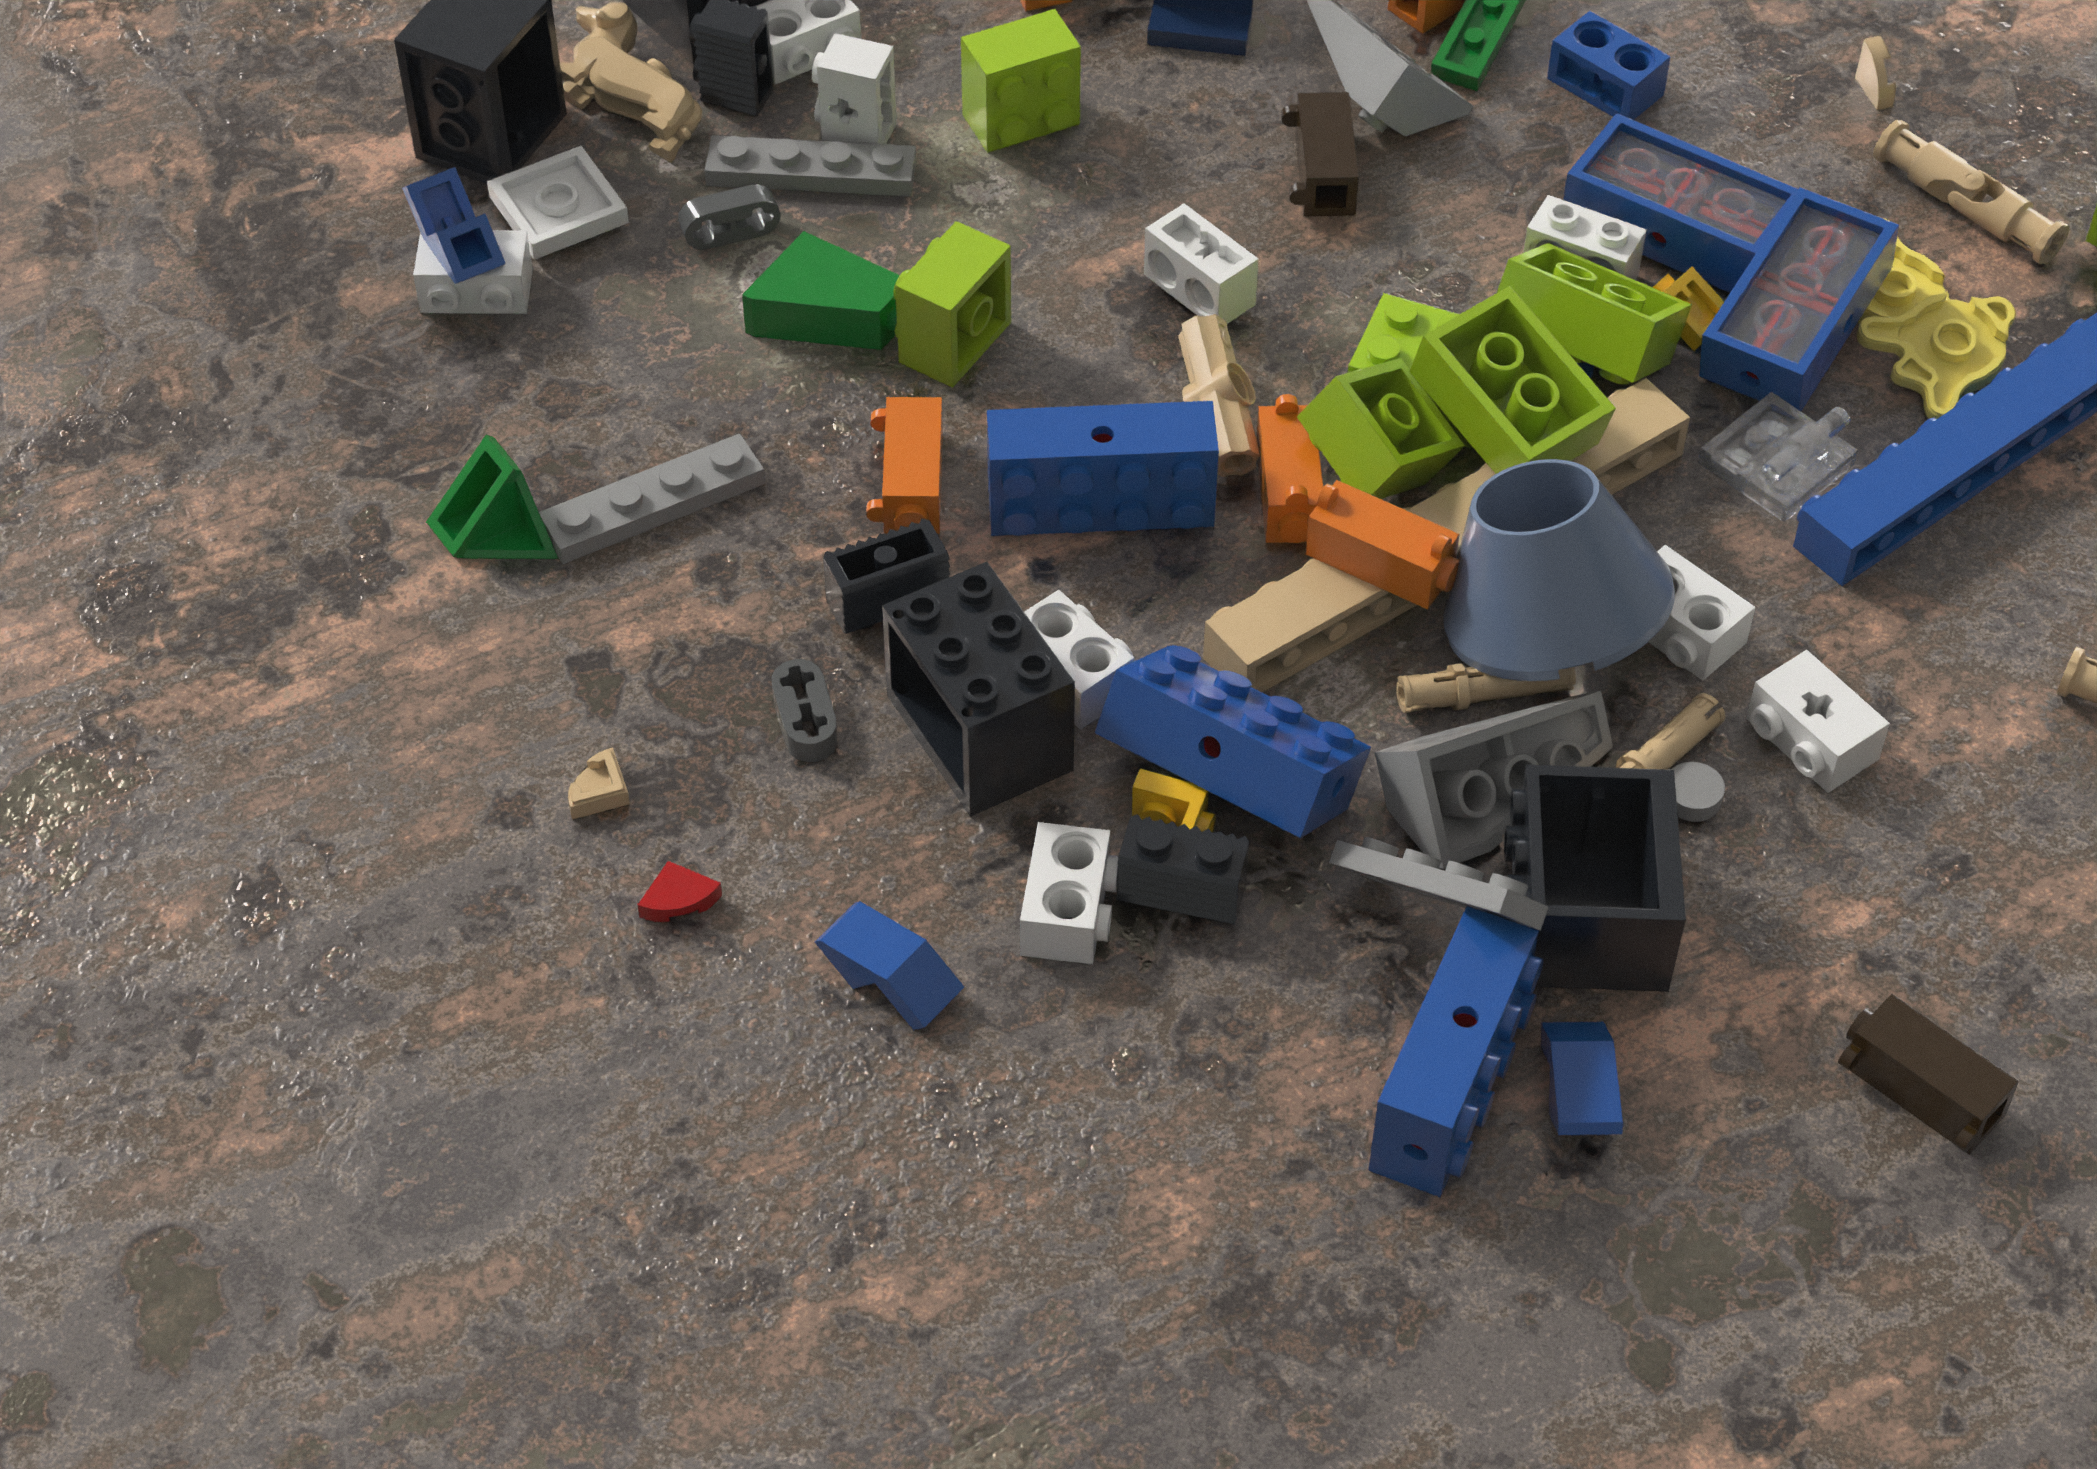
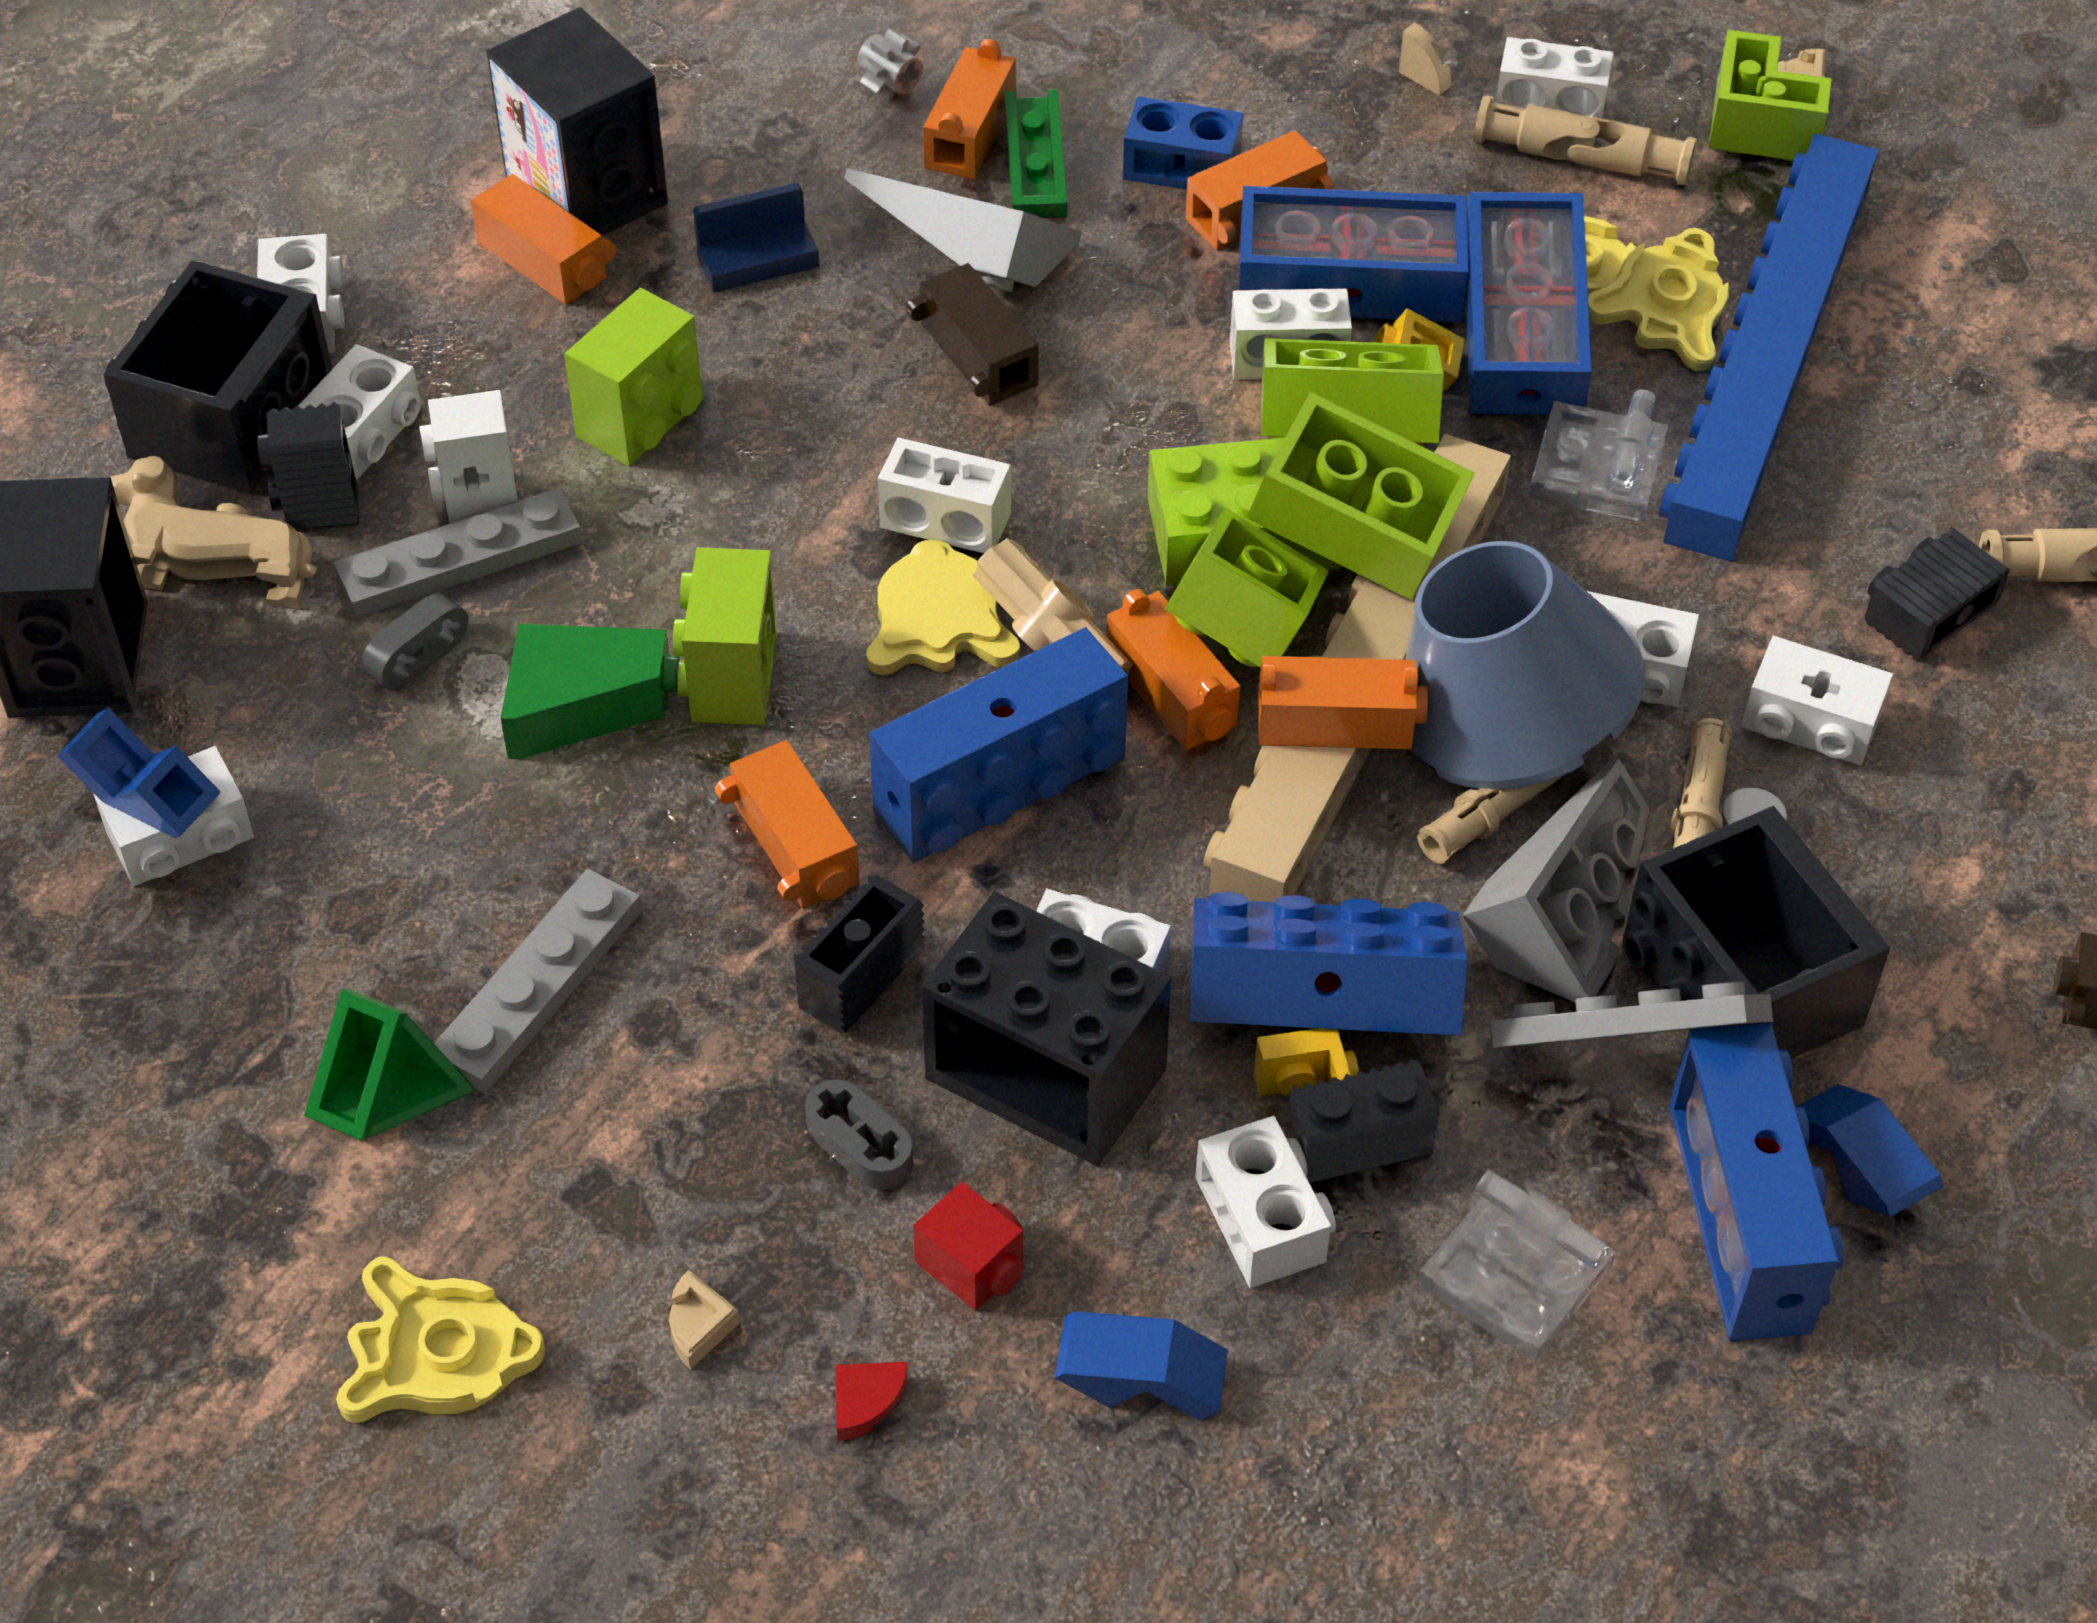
camera: 30 degrees left, 0 degrees up
white plate [487,146,629,260] -> none
none -> light yellow tile [336,1257,545,1423]
none -> light yellow tile [866,539,1020,676]
none -> red brick [913,1181,1024,1311]
none -> orange brick [1186,130,1335,250]
none -> clear plate [1418,1169,1616,1362]
none -> white brick [1496,37,1613,119]
none -> black brick [1864,527,2010,660]

